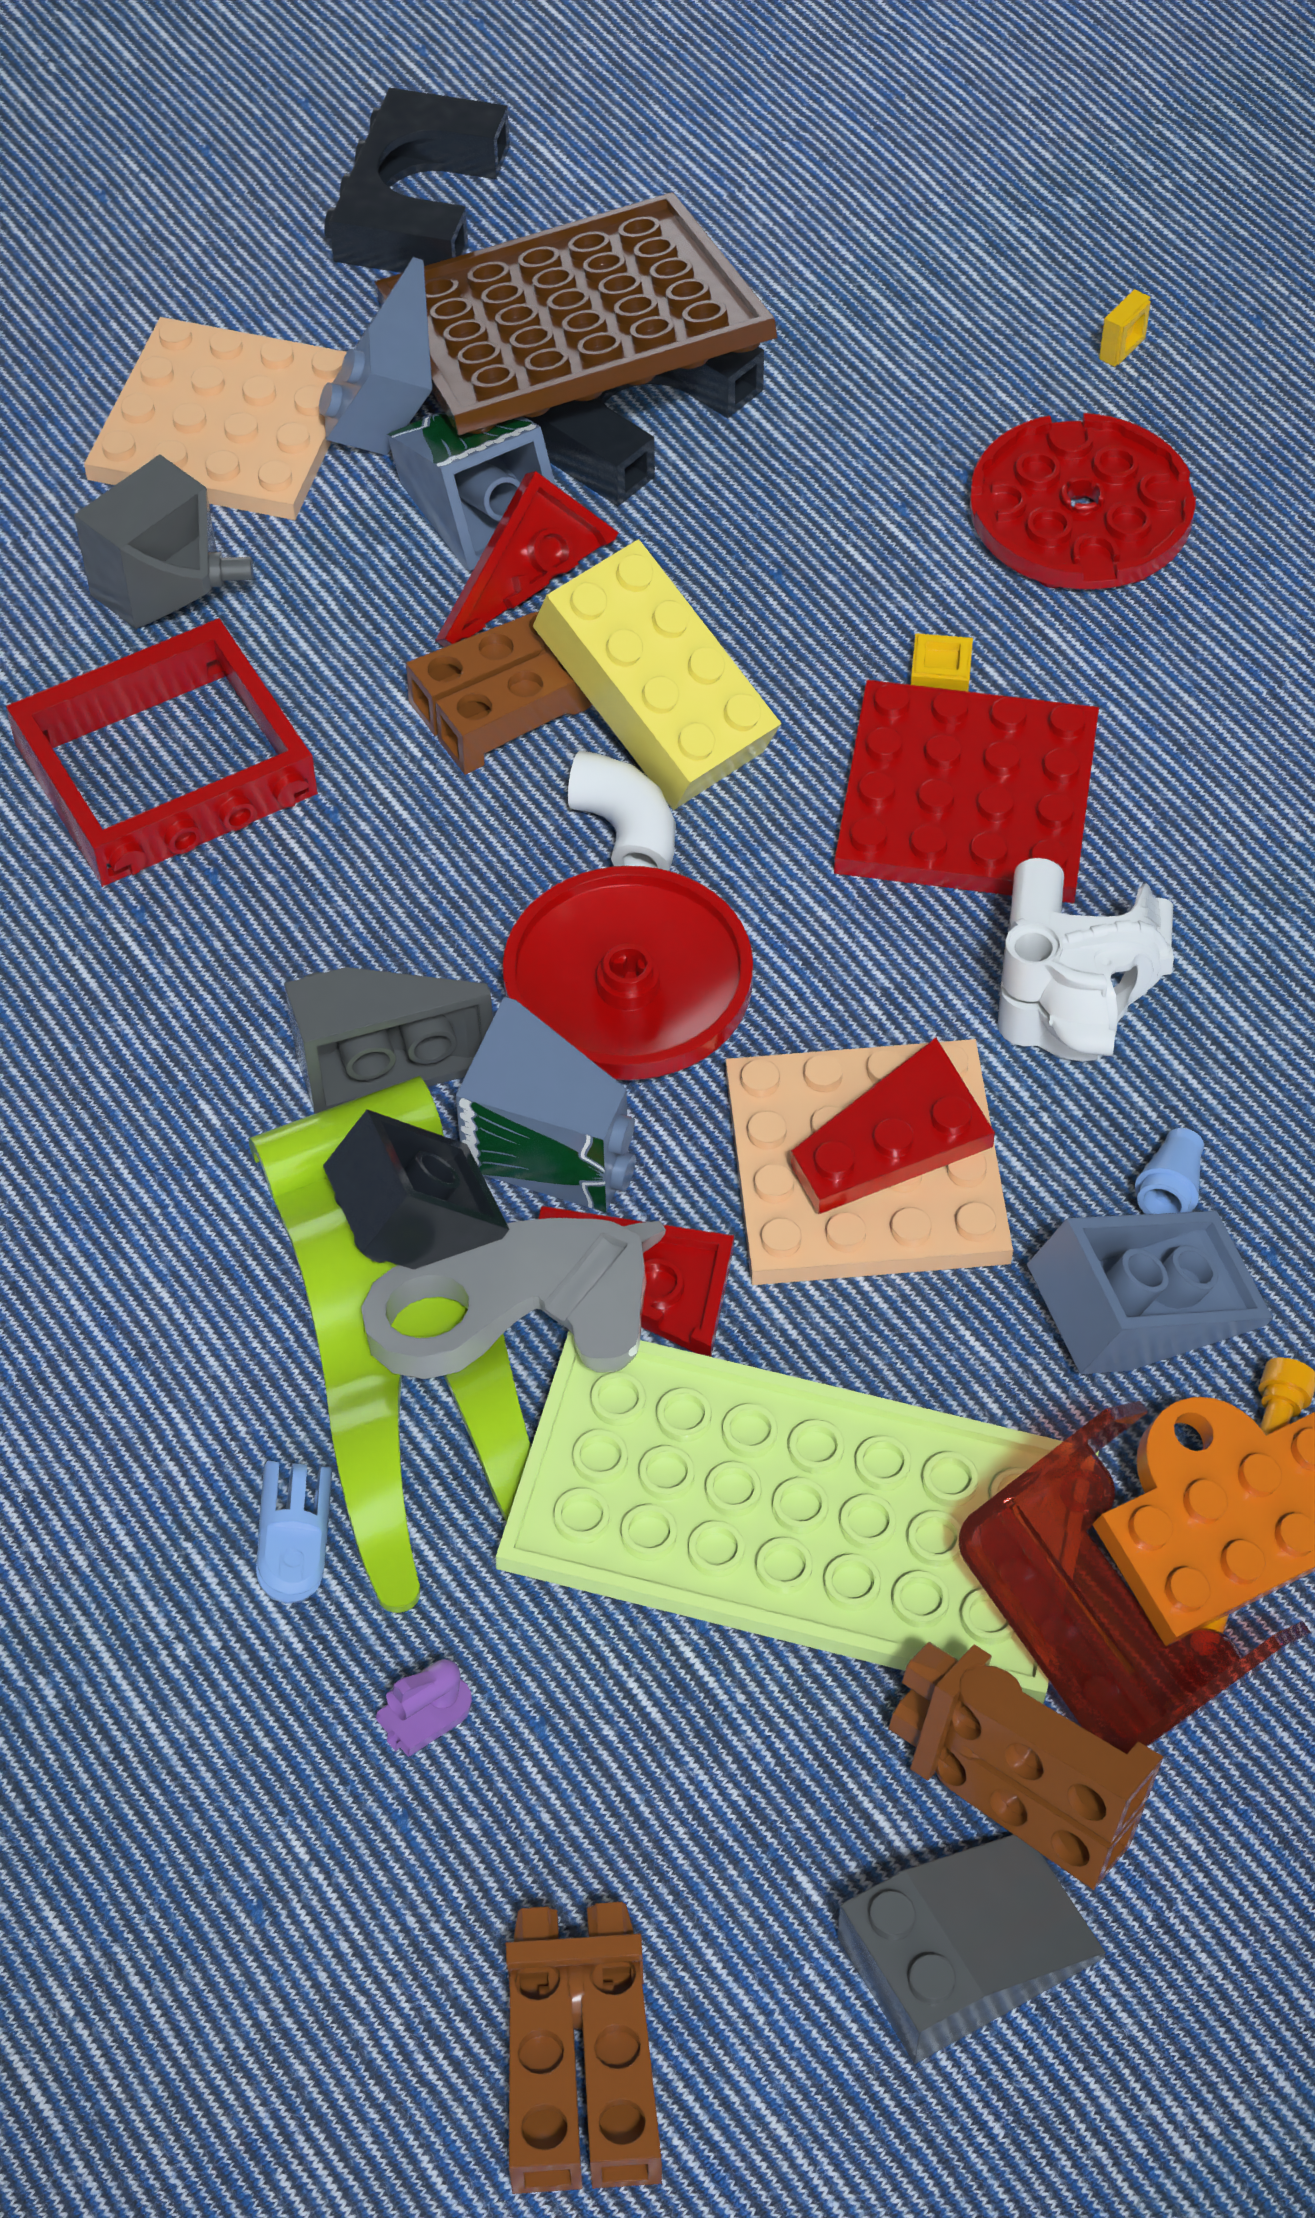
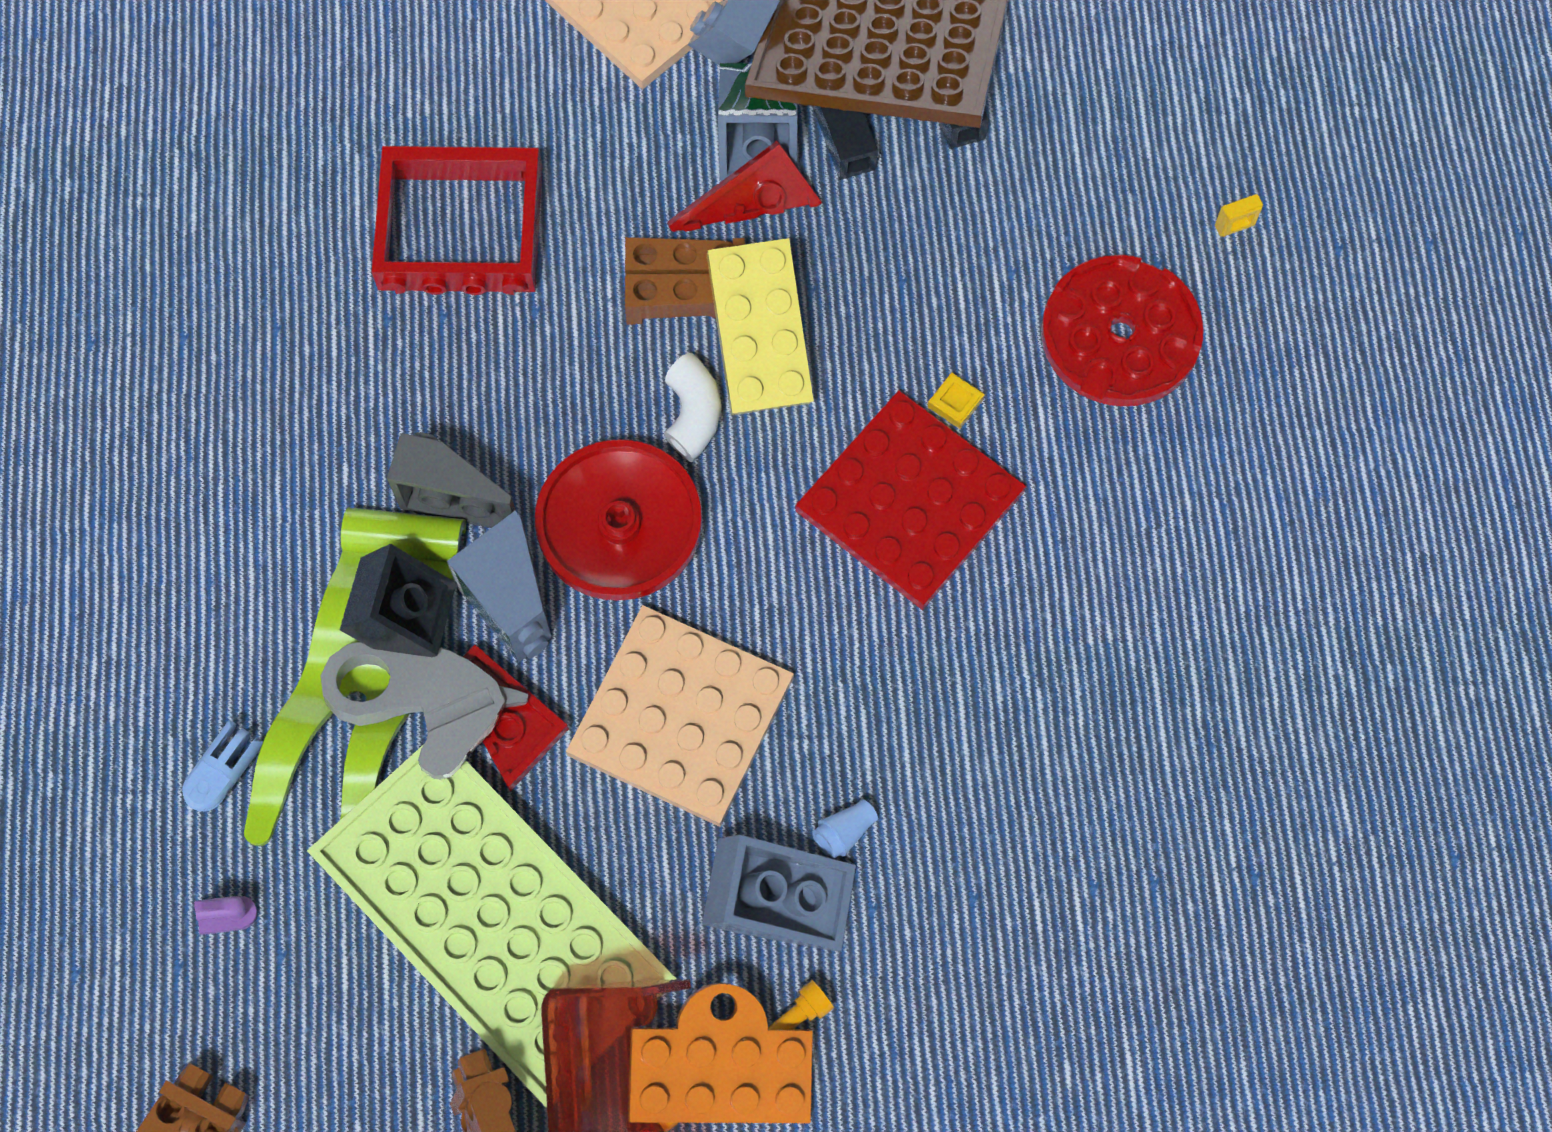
camera: 30 degrees right, 15 degrees up
dark grey piece [74,454,253,629] -> none
red wing [791,1037,995,1214] -> none
white helmet [998,858,1174,1061] -> none

